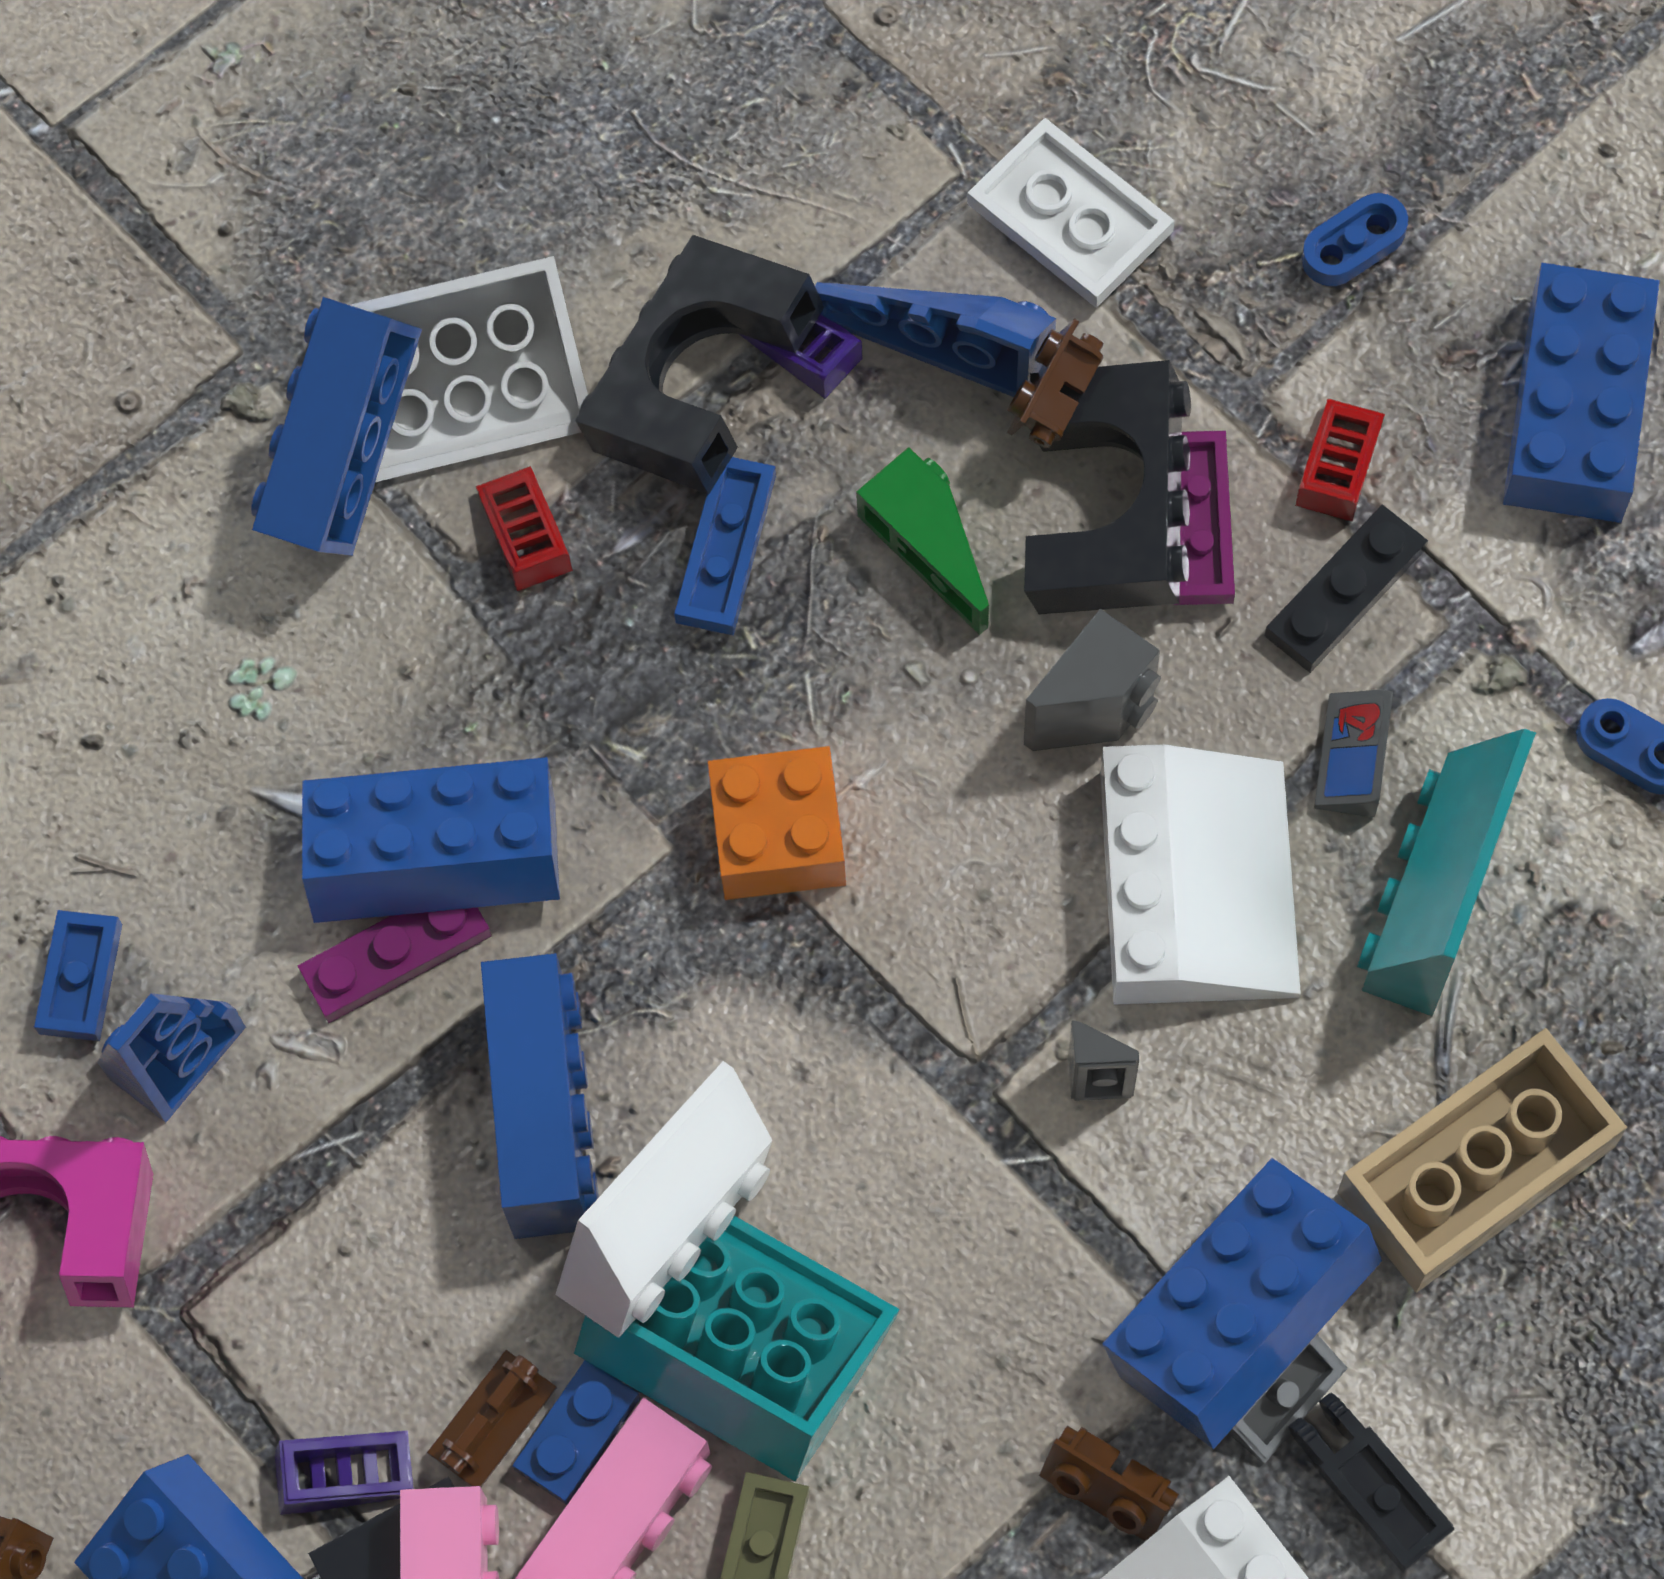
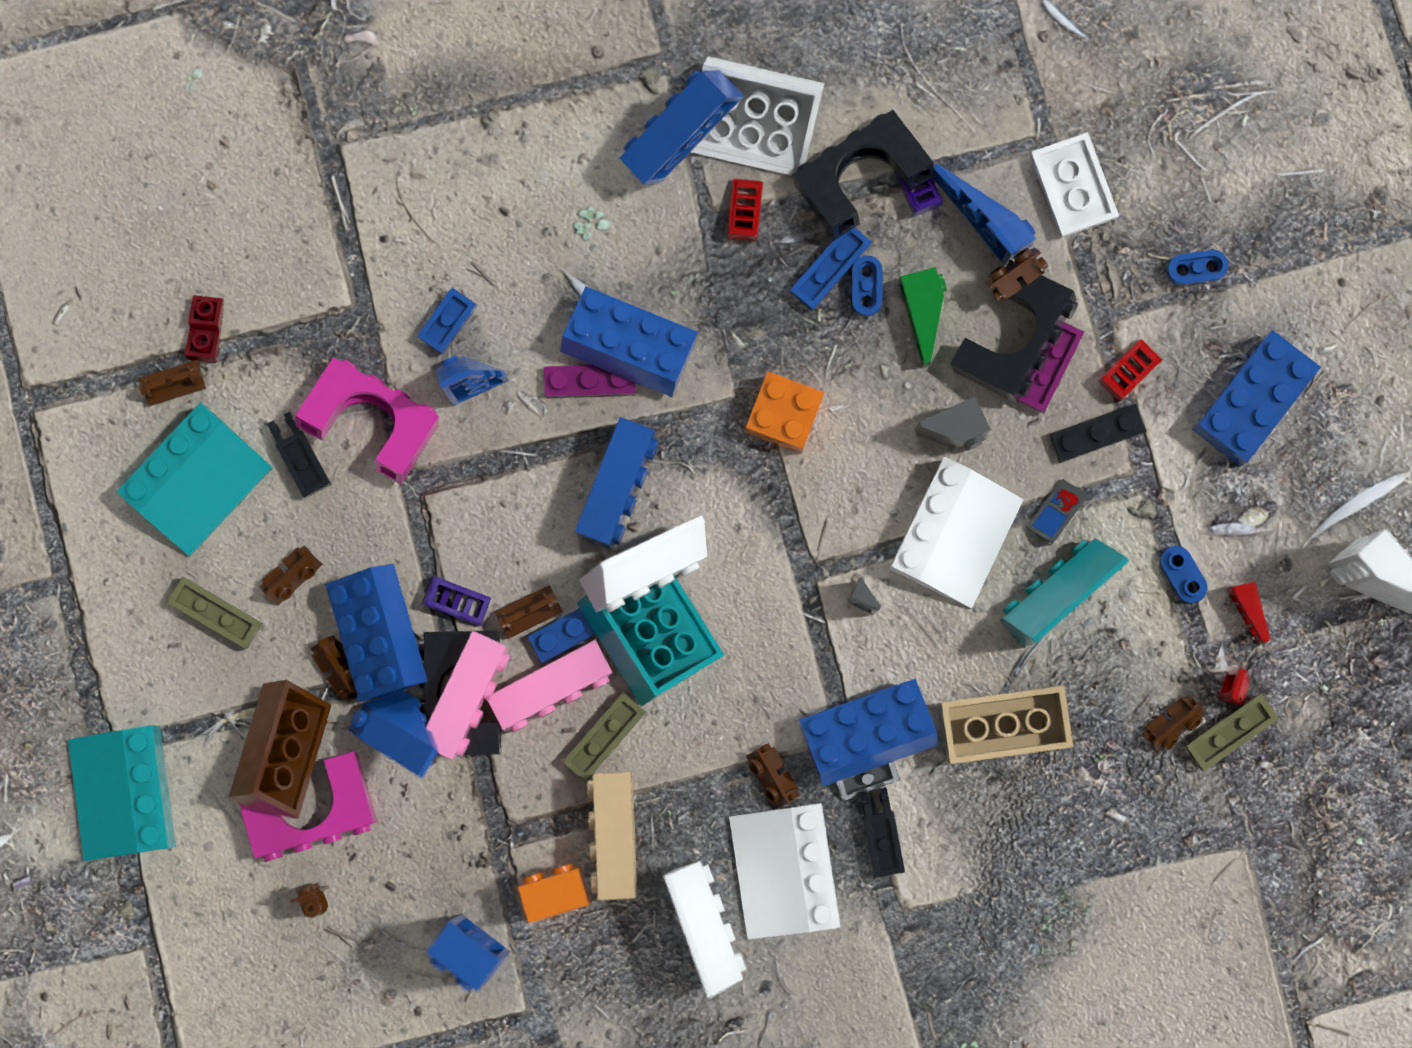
camera: 25 degrees right, 15 degrees up
none -> blue plate [851,255,883,317]

